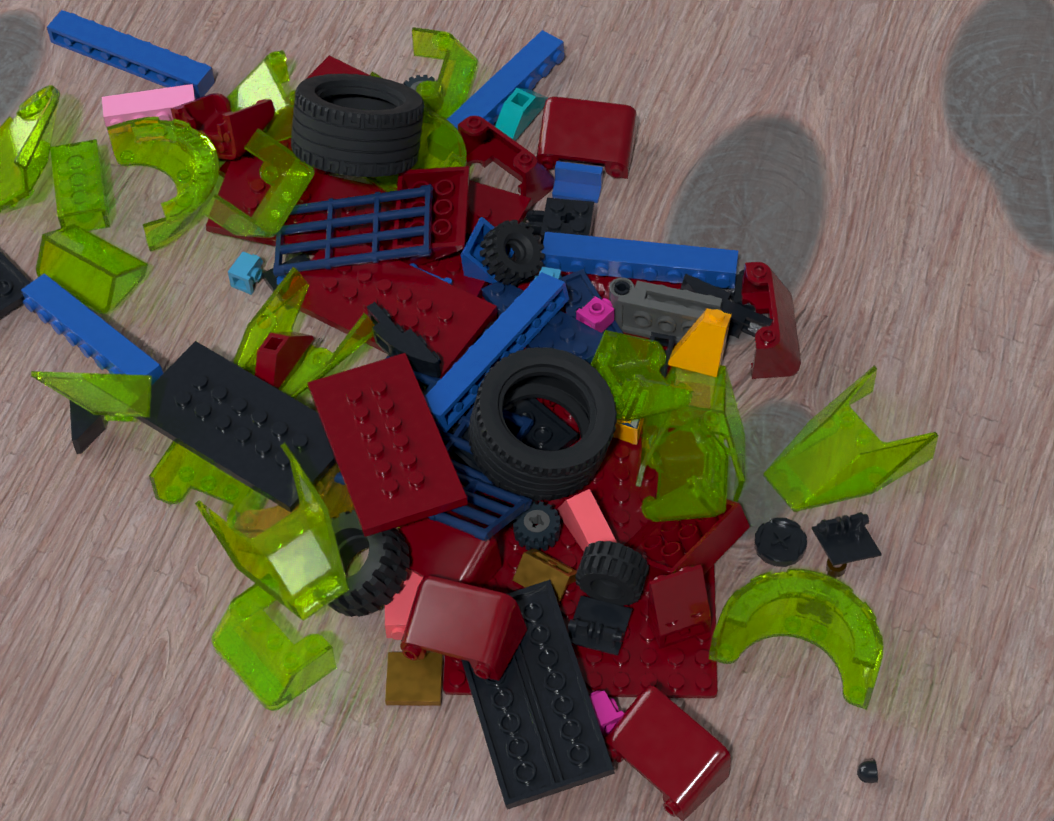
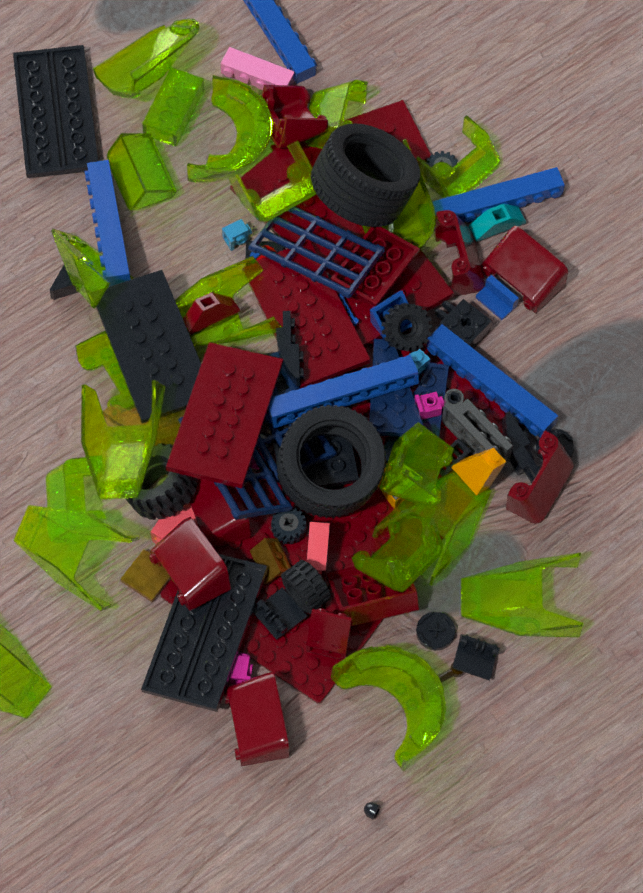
camera: 30 degrees right, 10 degrees up
none -> clear neon green windscreen [13,505,140,611]

